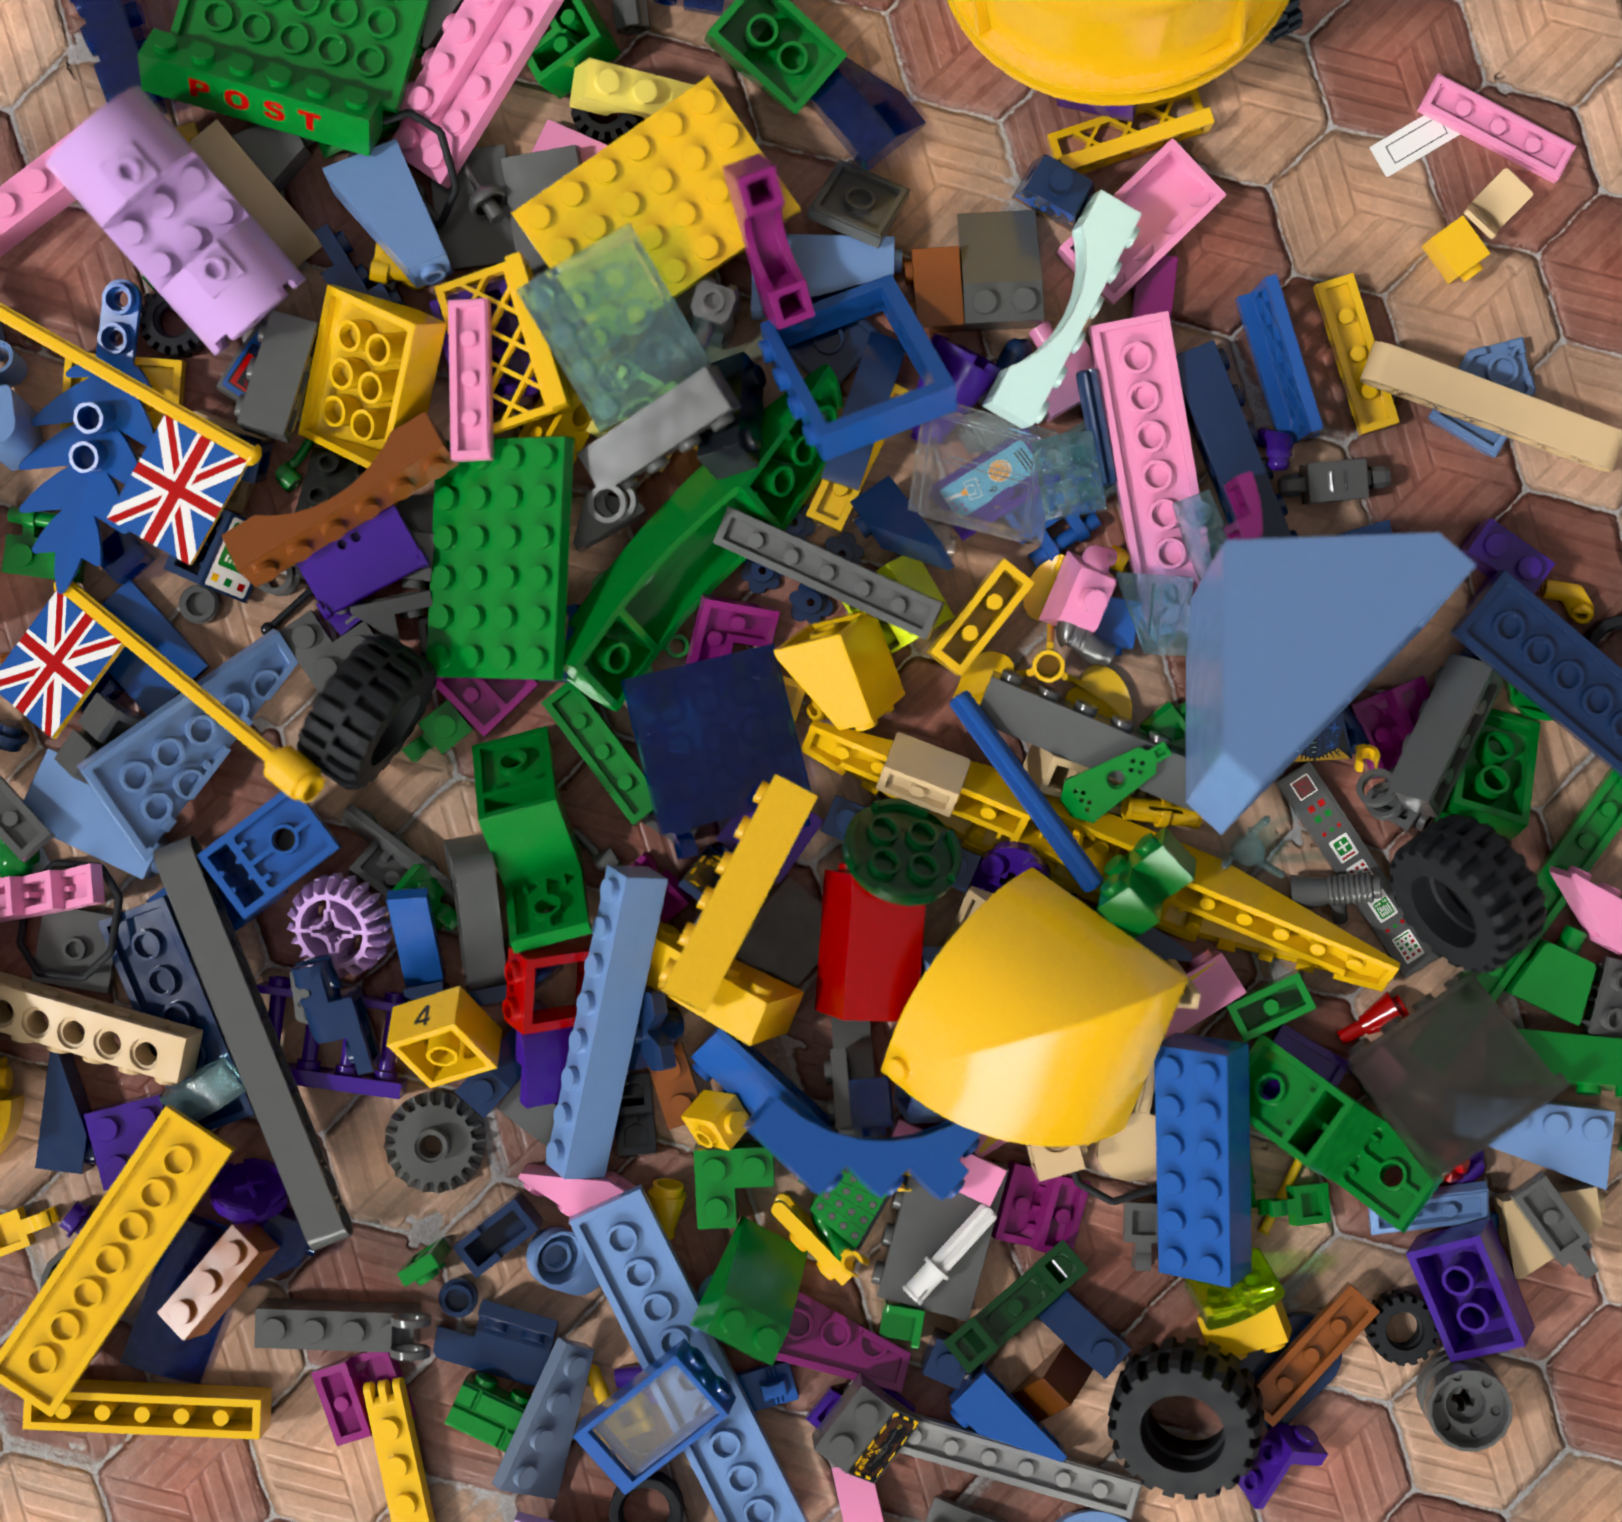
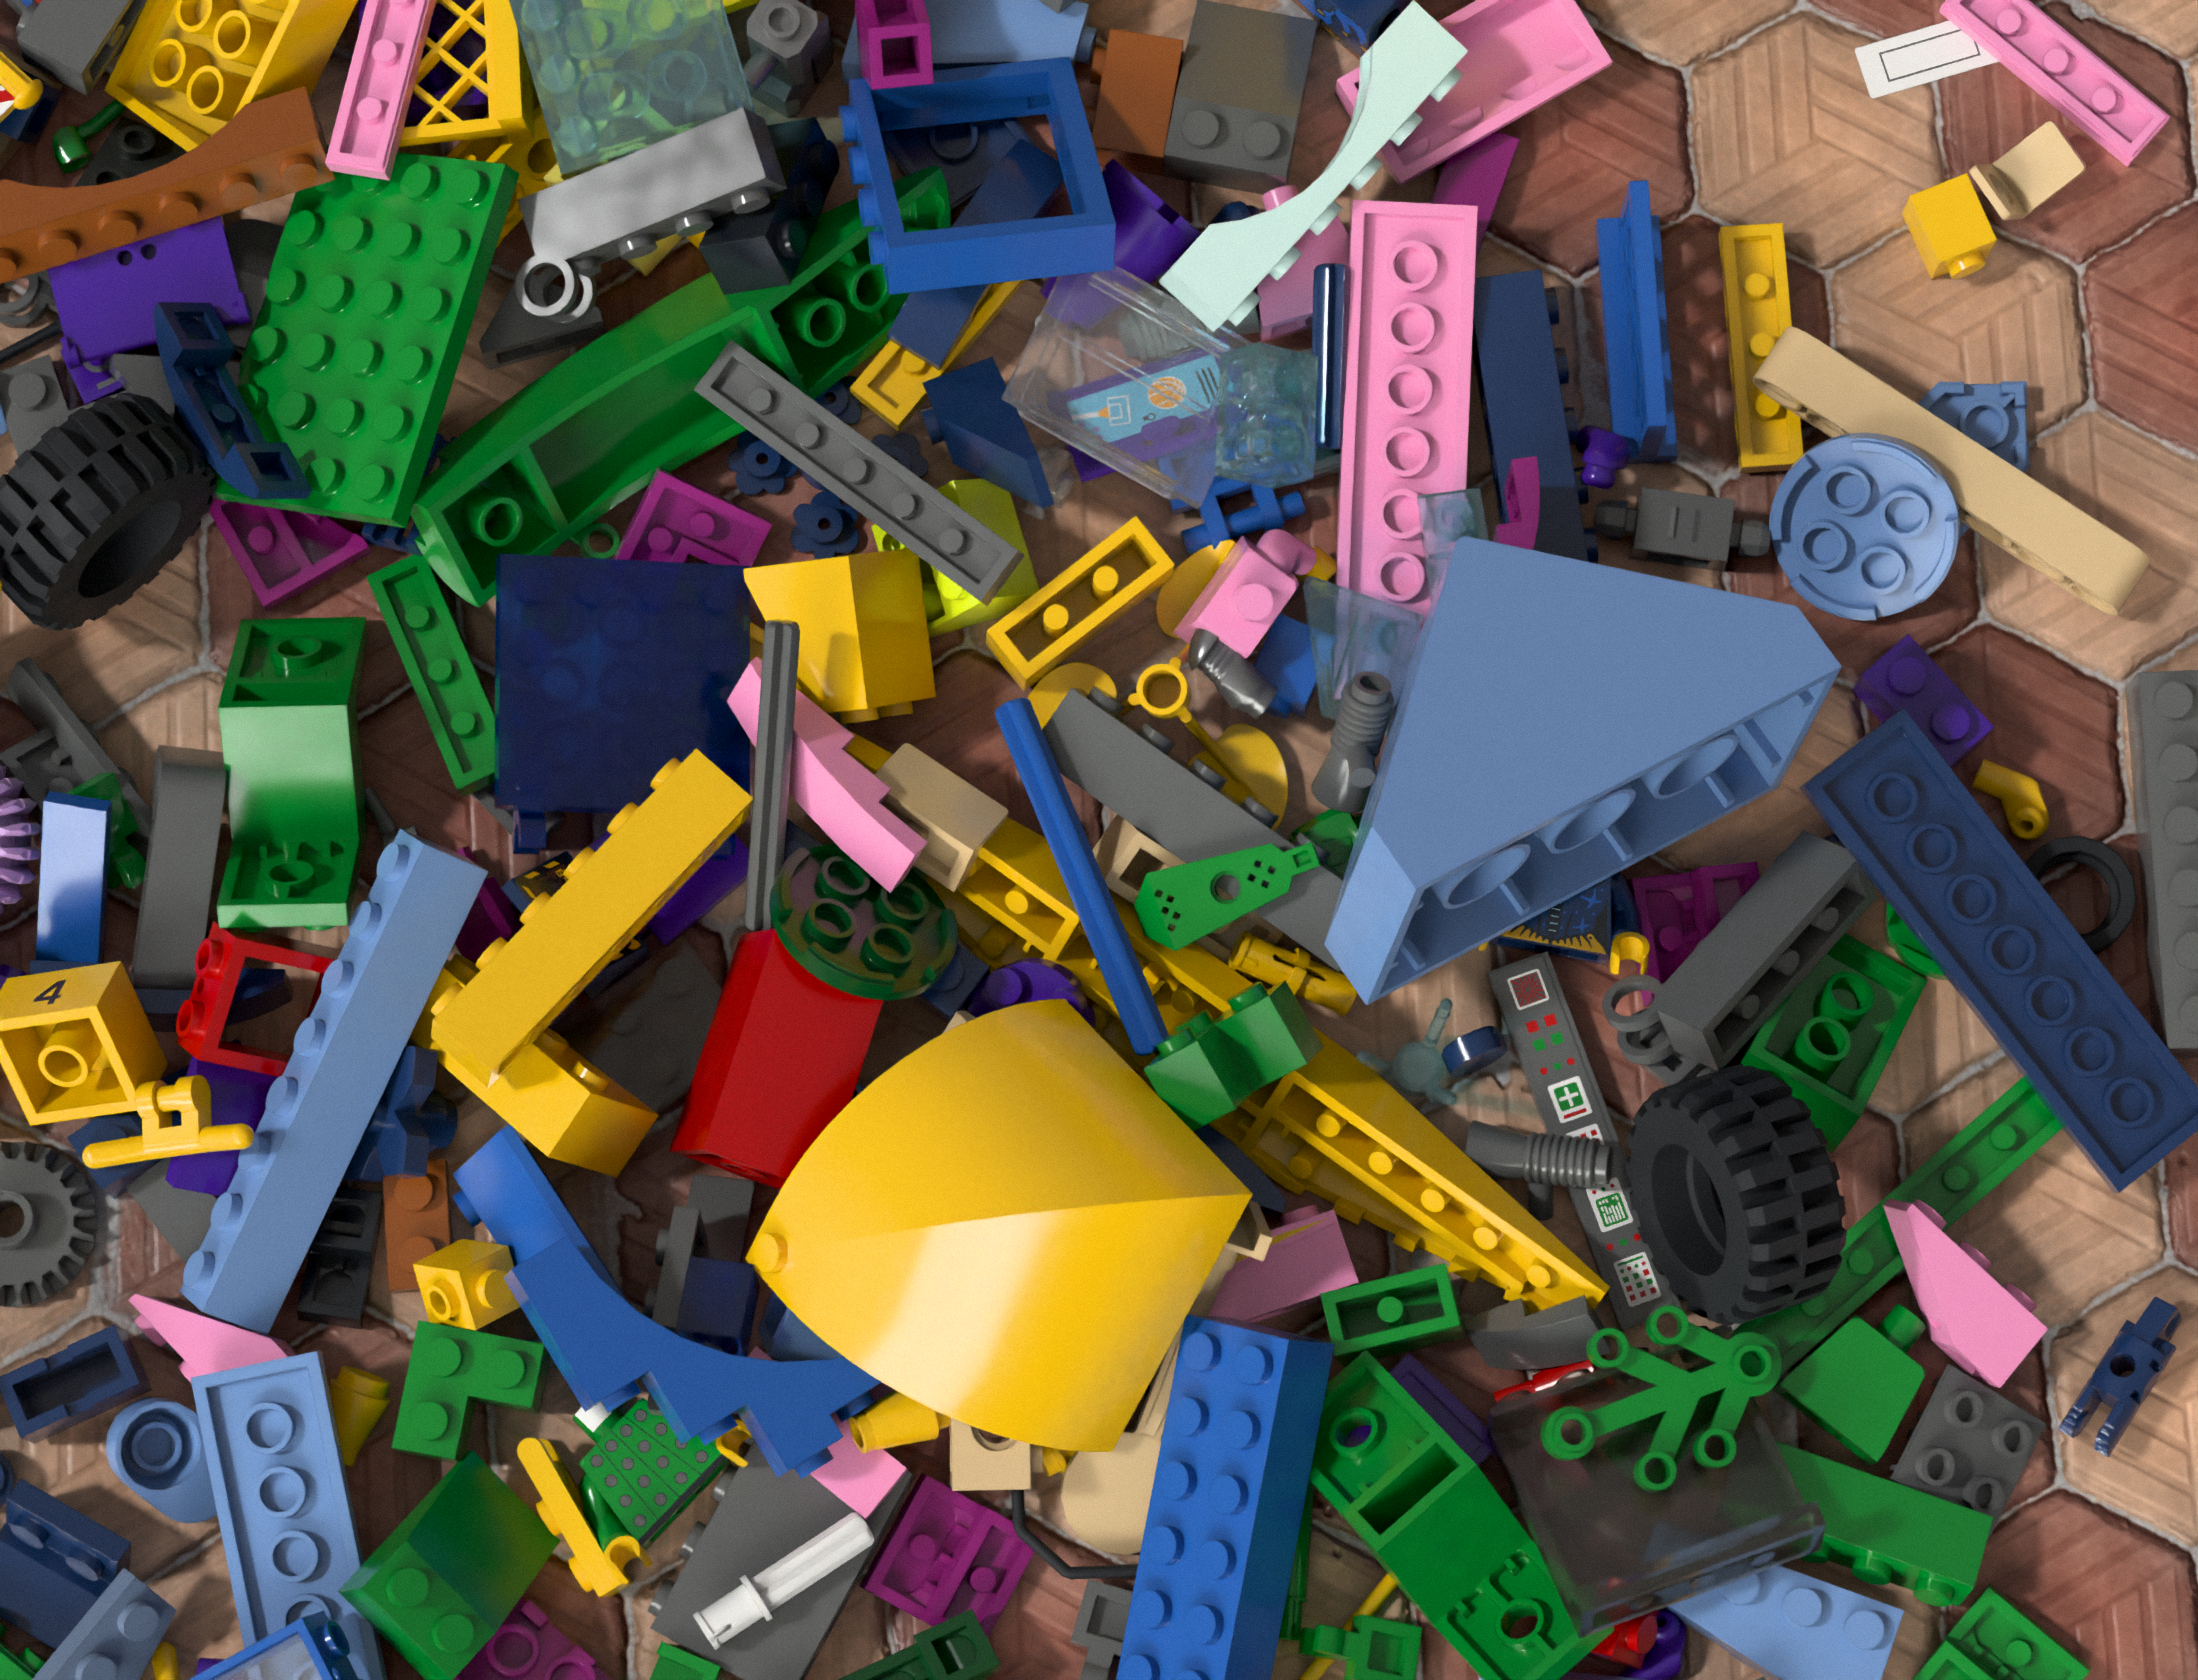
camera: 15 degrees right, 10 degrees down
green plate [402,700,474,763] -> none
none -> yellow piece [82,1075,254,1169]
none -> dark blue slope [153,302,312,499]
none -> bright pink slope [727,656,928,893]
none -> dark grey axle [744,619,800,931]
none -> yellow cone [848,1390,950,1454]
none -> dark grey piece [1311,671,1394,813]
none -> dark blue tile [1441,1026,1508,1078]
none -> dark grey slope [1463,1295,1612,1370]
none -> green plant [1540,1305,1782,1492]
none -> medium blue tile [1769,432,1961,621]

